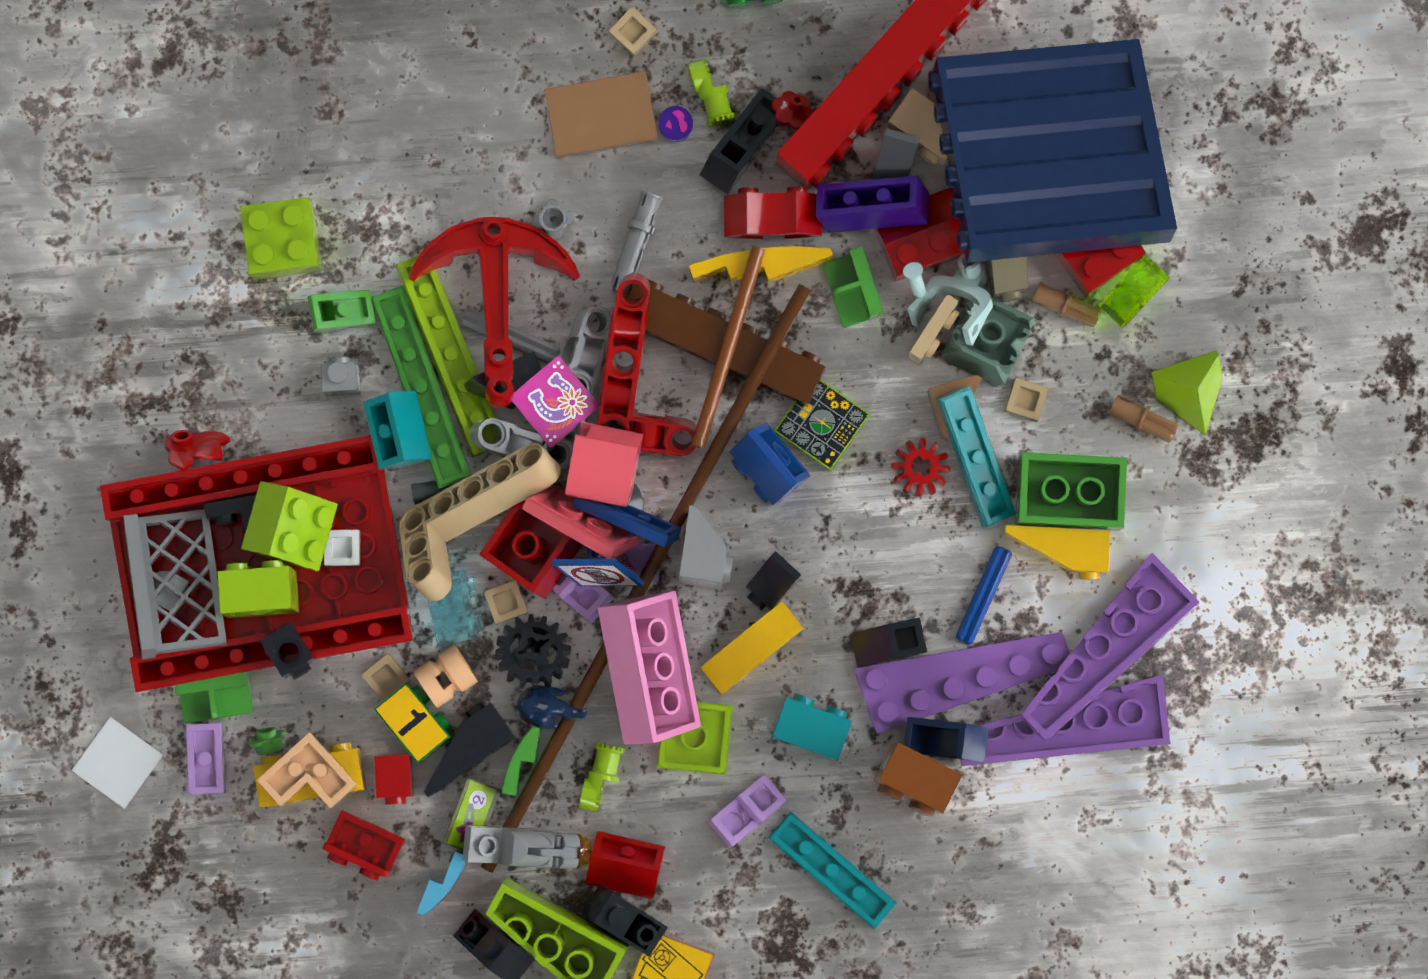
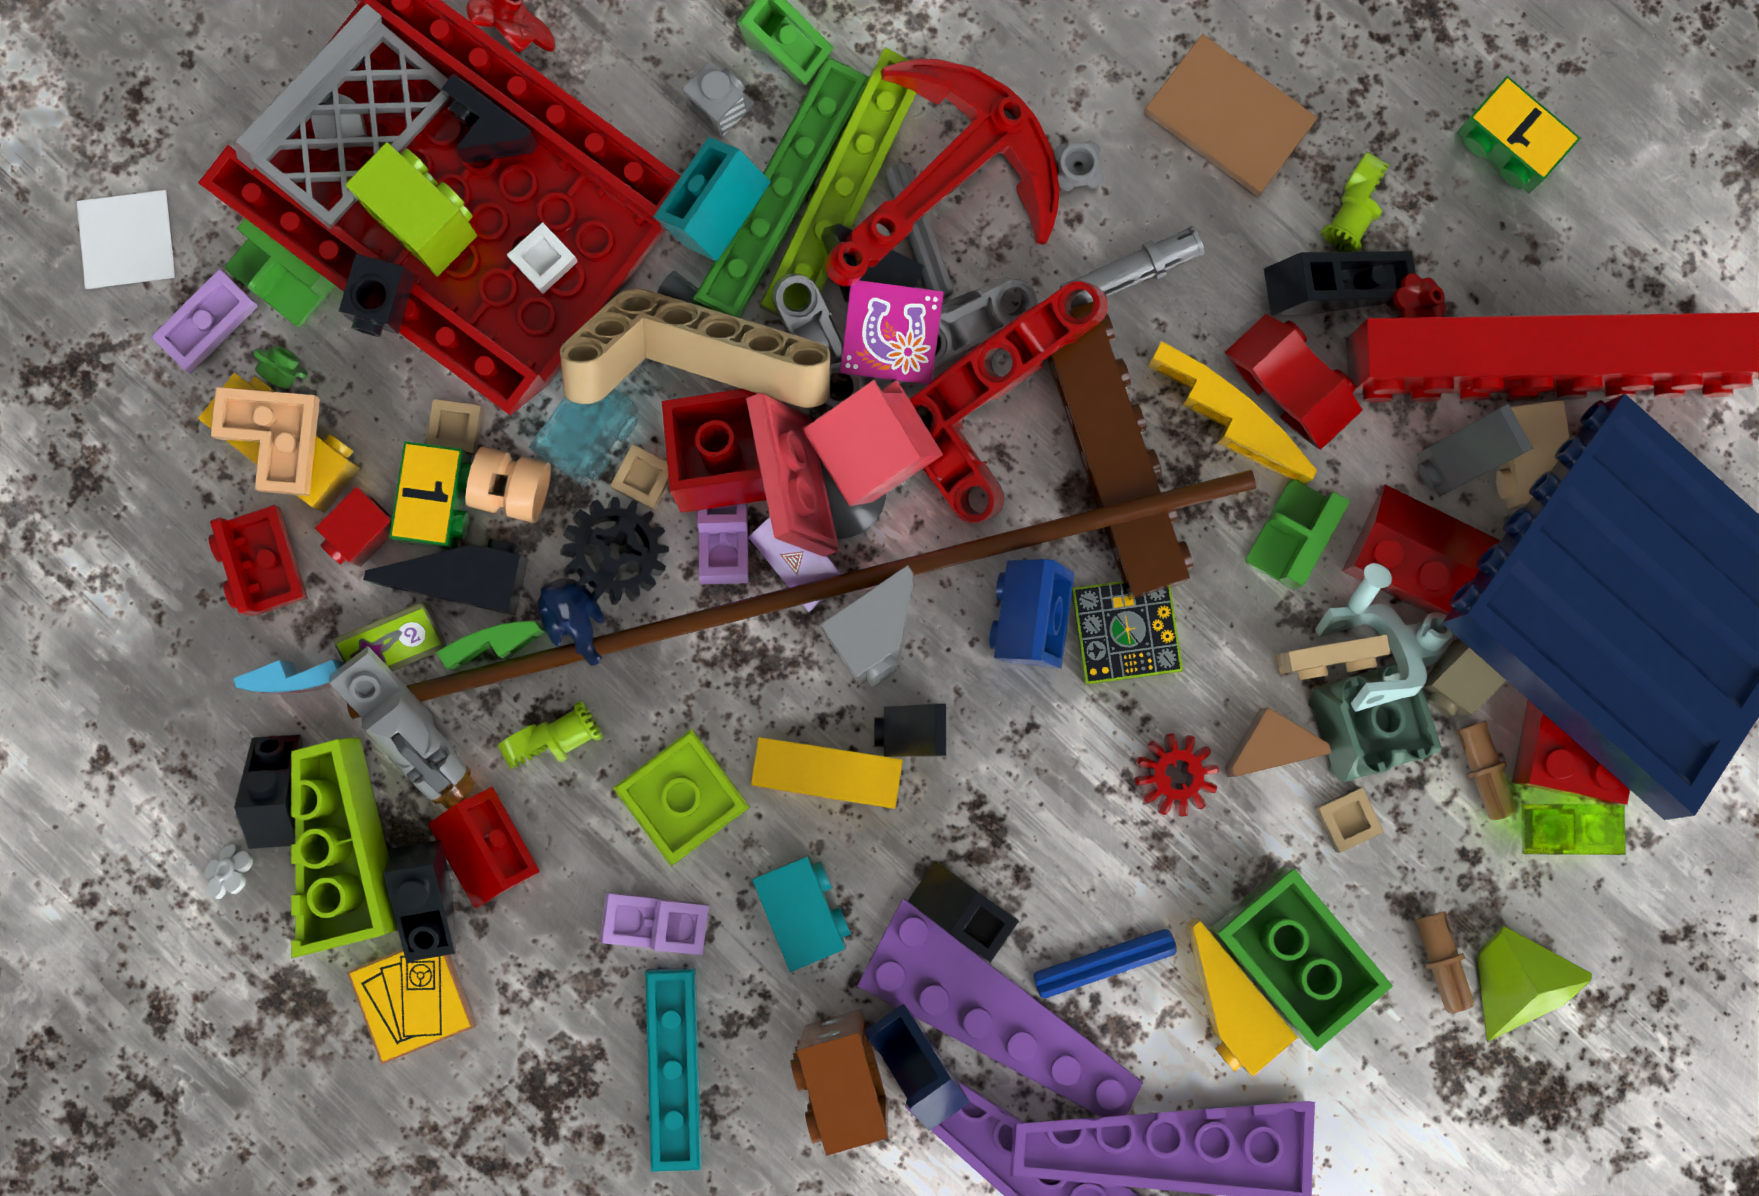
camera: 50 degrees right, 0 degrees up
lime brick [241,481,338,571] -> none
piece [552,548,644,586] -> none
blue tile [572,497,681,547] -> none
bright pink slope [597,590,701,745] -> none
tan tile [609,6,657,57] -> none
dark purple tile [659,106,693,142] -> none
dark orange piece [691,246,765,449] -> none
dark purple brick [816,176,929,233] -> none
teal tile [936,385,1016,528] -> none

